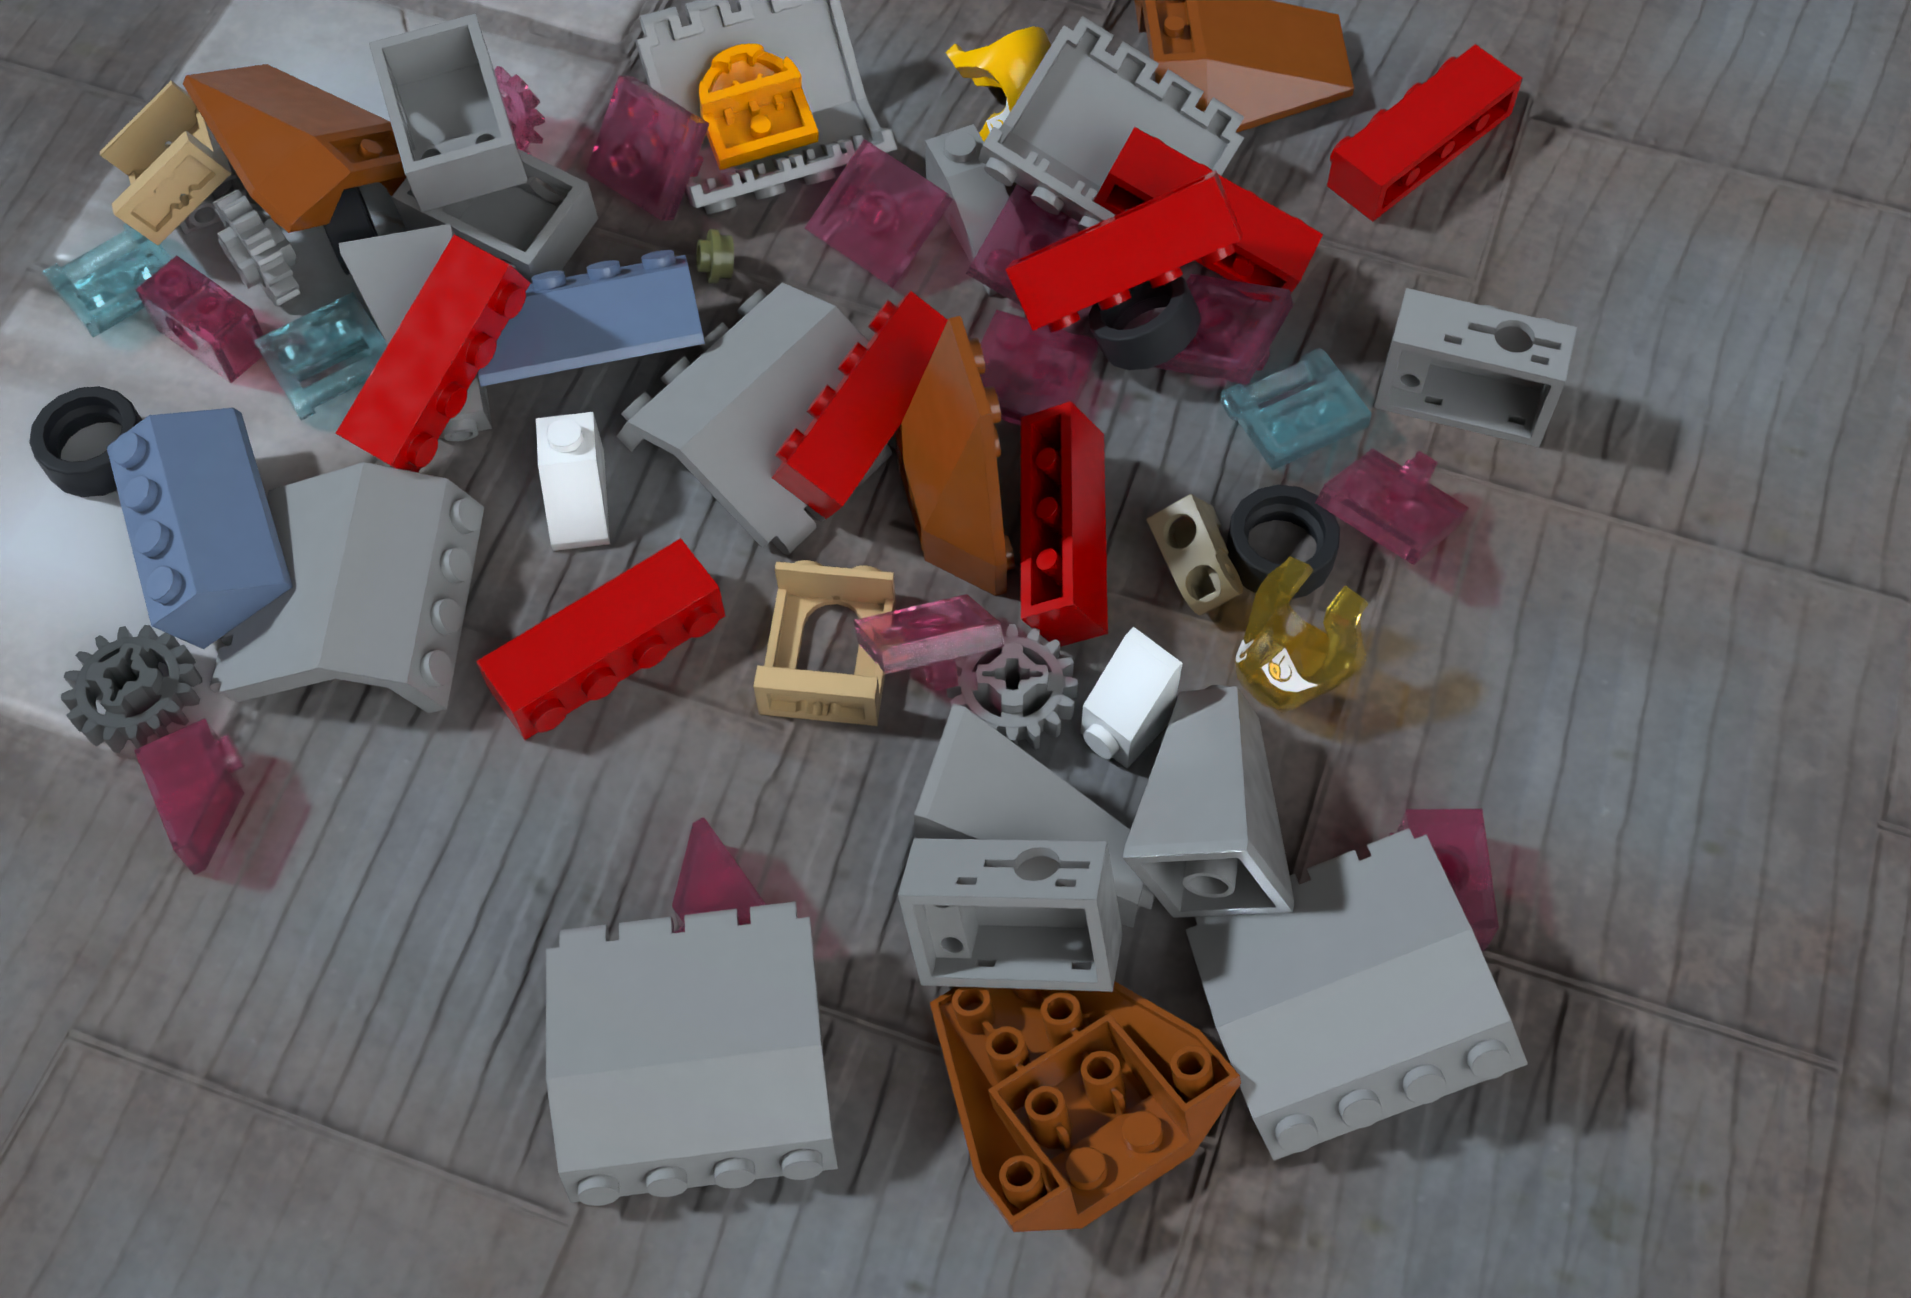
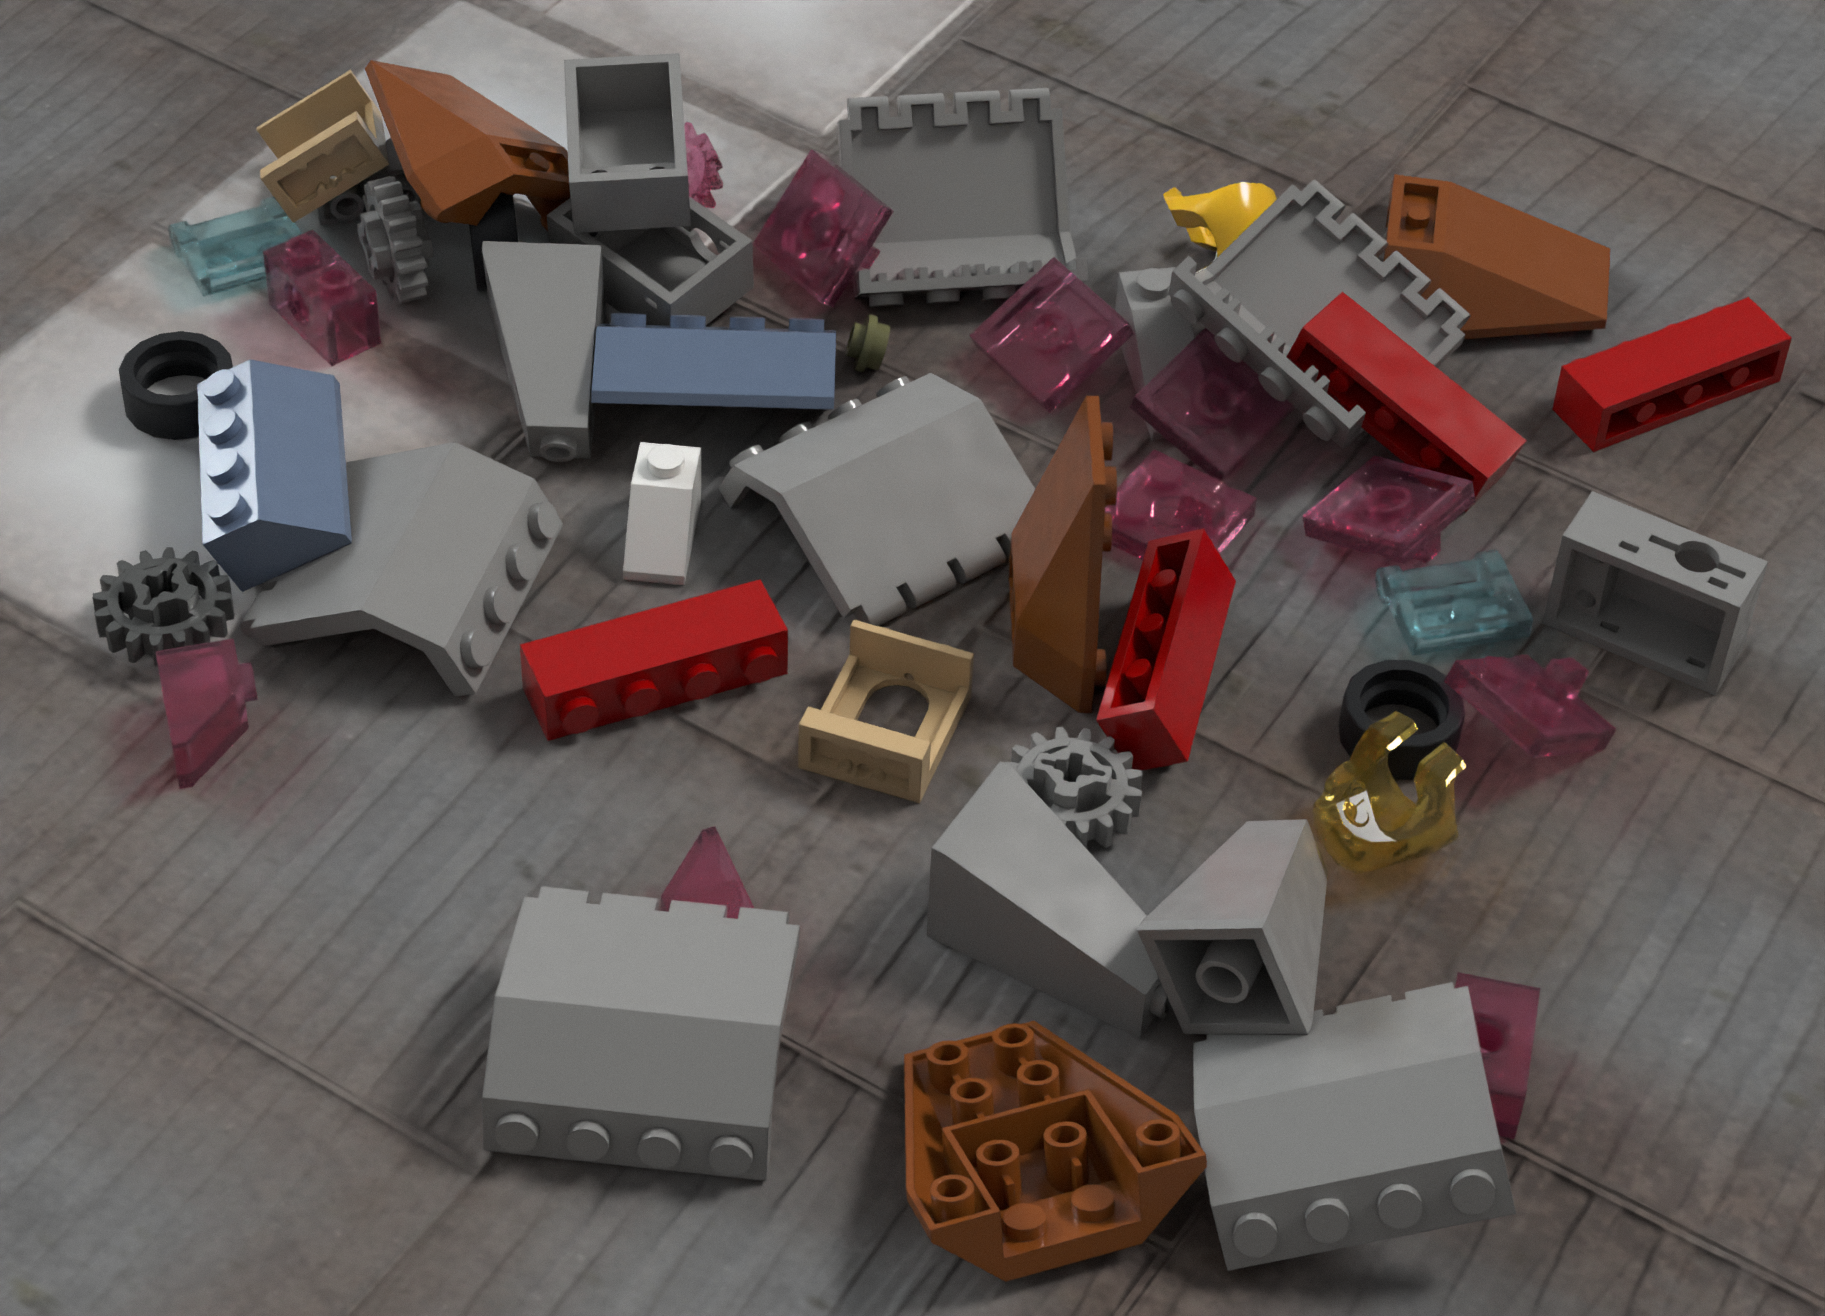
camera: 10 degrees right, 15 degrees down
clear light blue plate [253,292,388,421] -> none
red brick [335,234,531,473] -> none
light orange slope [699,44,819,170] -> none
red brick [772,291,948,520] -> none
clear pink hinge [854,594,1004,691] -> none
light grey piece [898,838,1123,992] -> none
red brick [1005,170,1242,333] -> none
white slope [1081,627,1182,768] -> none
black tyre [1088,276,1201,371] -> none
dark tan leg [1146,494,1243,615] -> none

